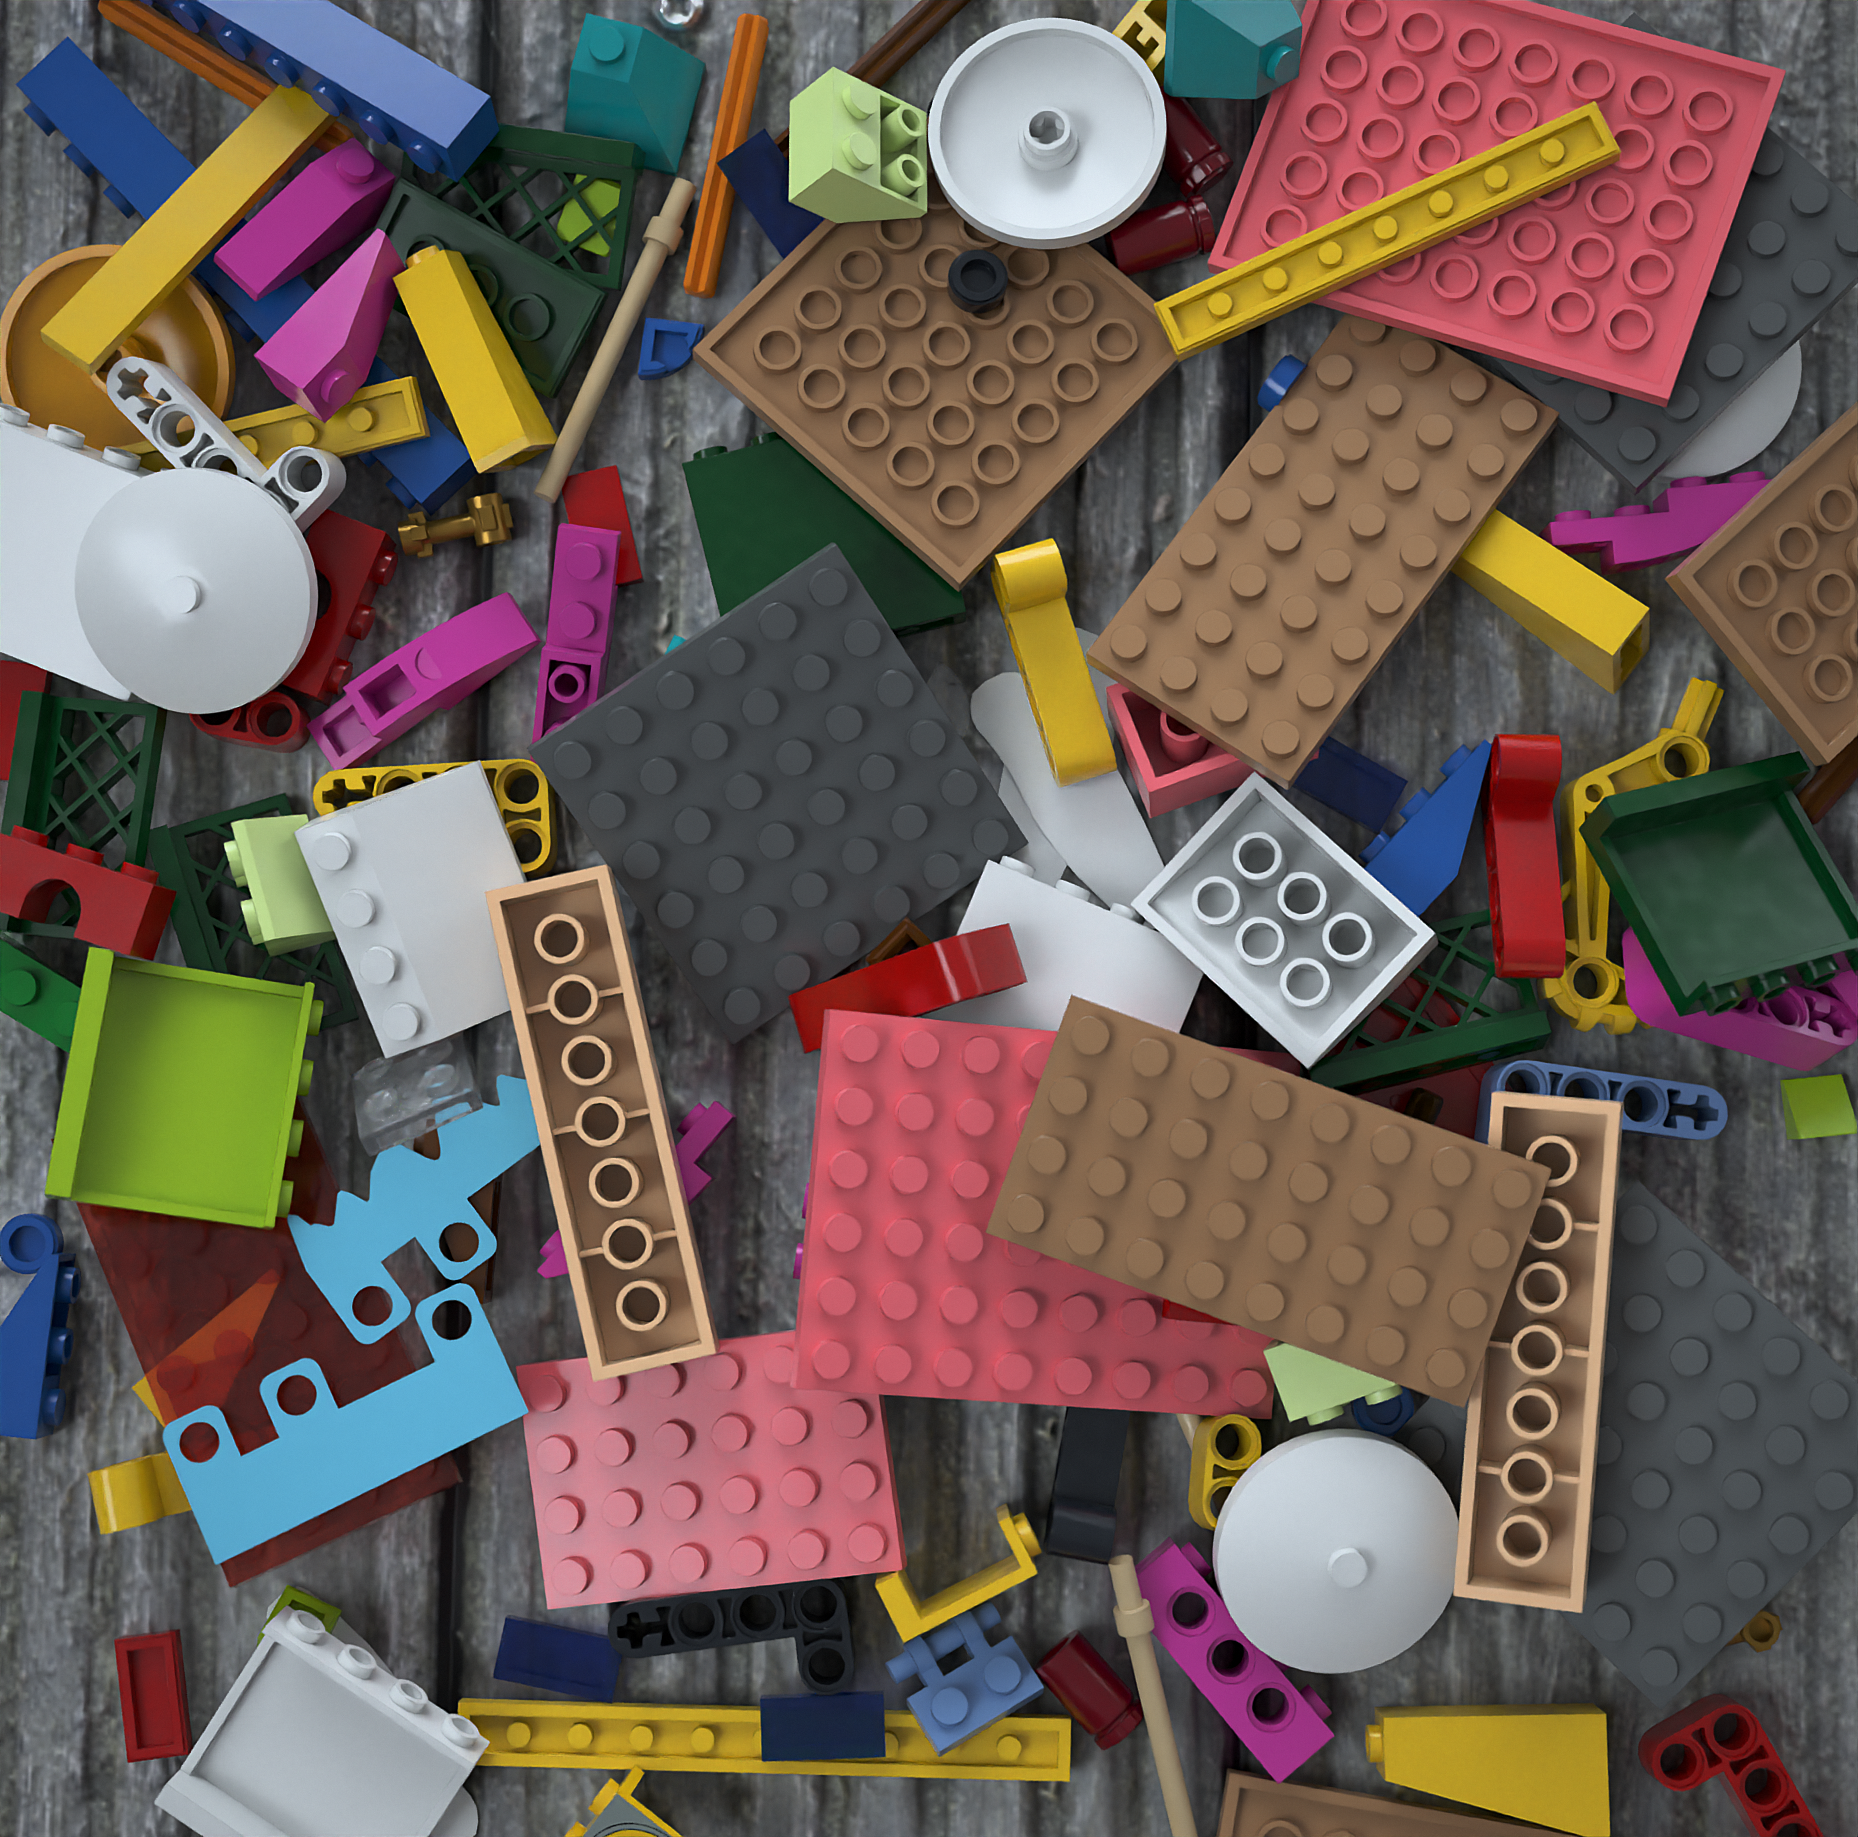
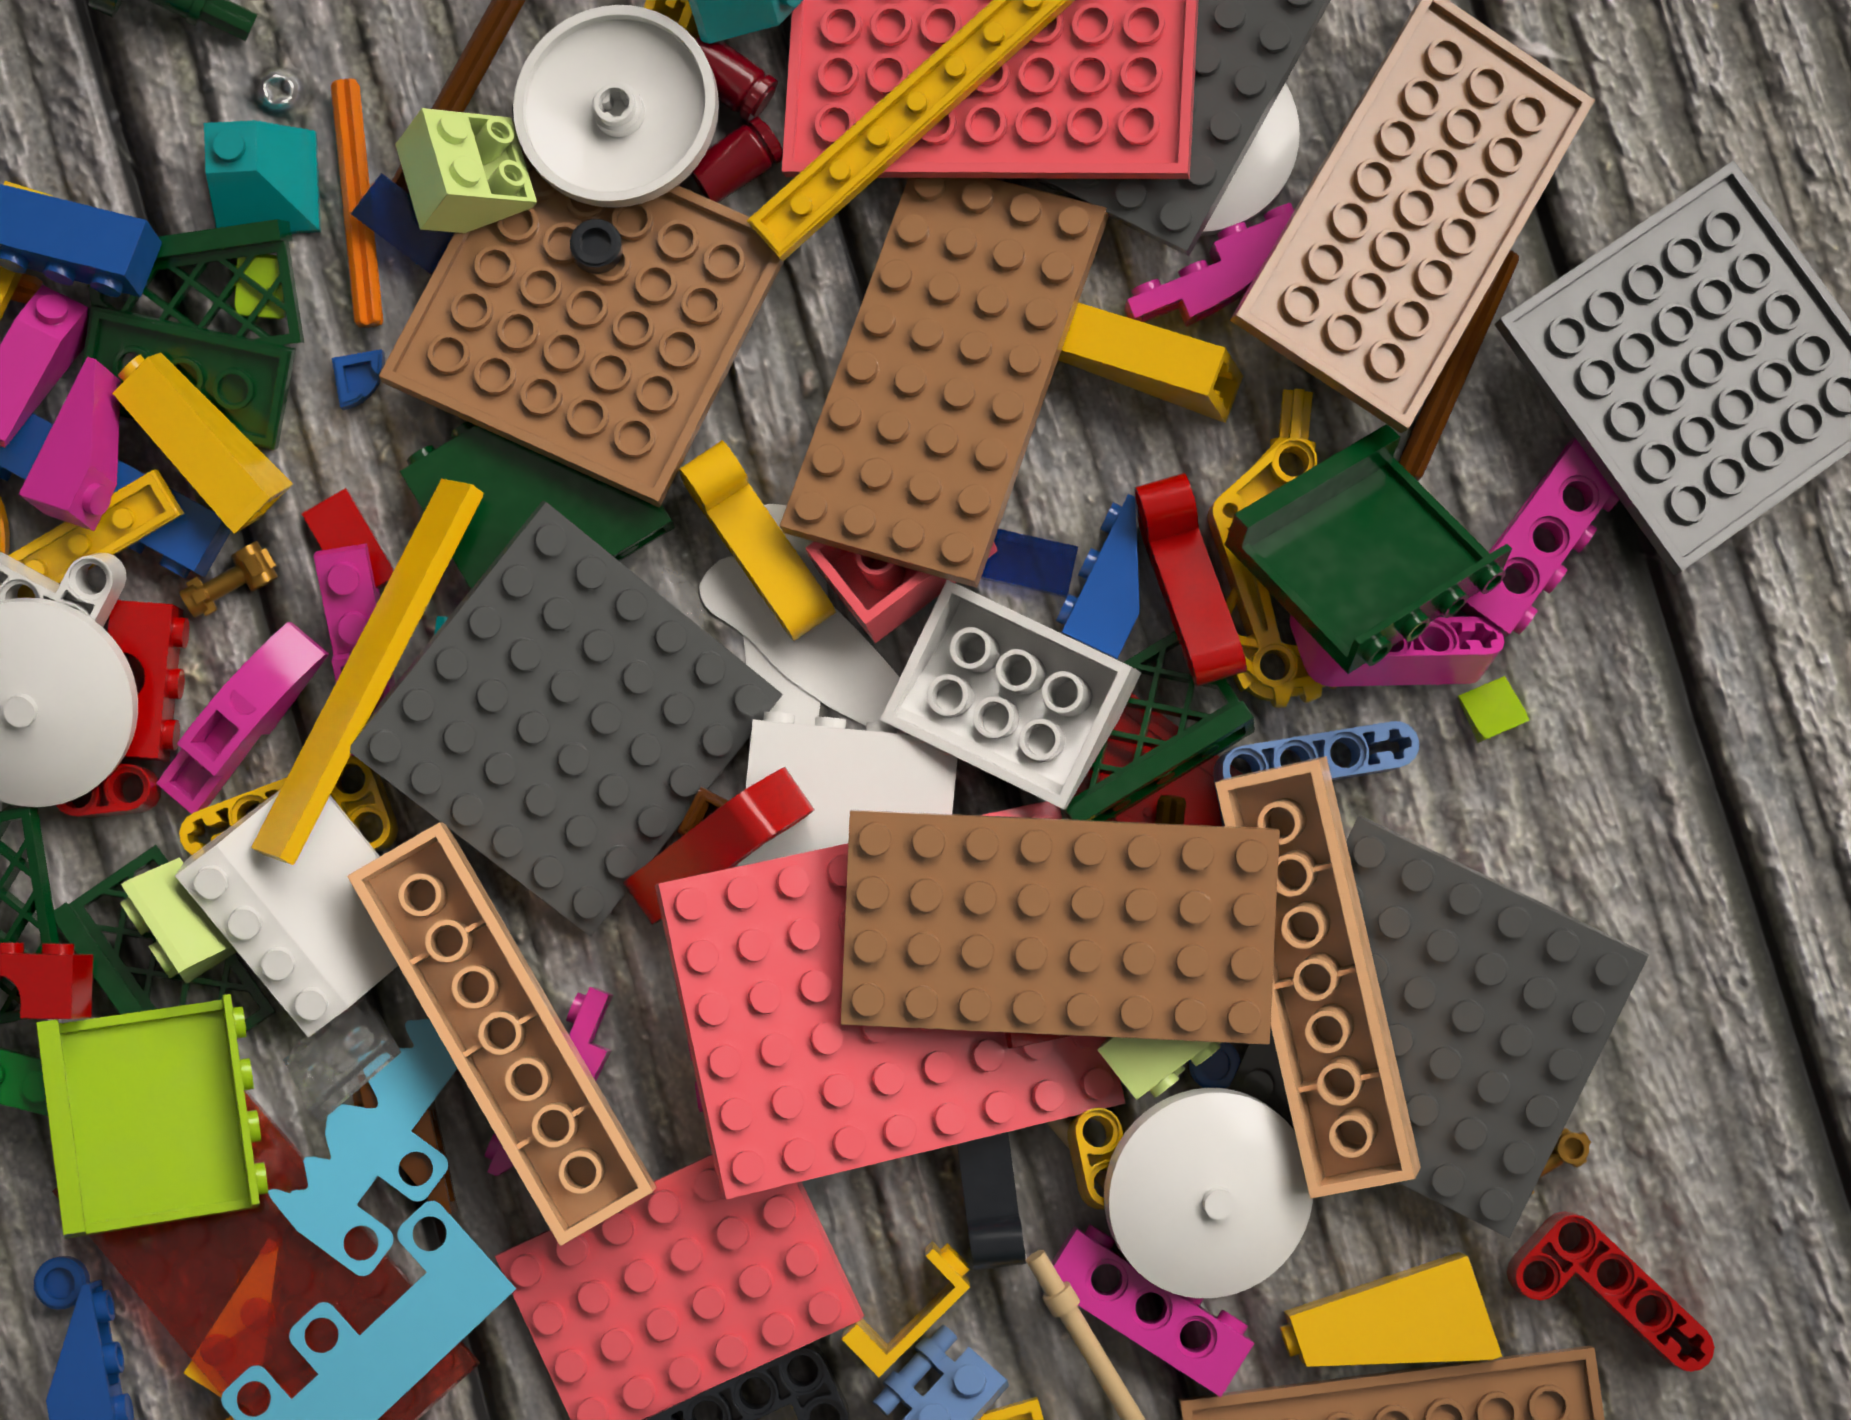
camera: 20 degrees left, 0 degrees up
tan bar [534,178,697,503] -> none
dark red piece [1033,1629,1144,1751] -> none
blue tile [1257,354,1308,412] -> none
none -> yellow tile [251,478,484,865]

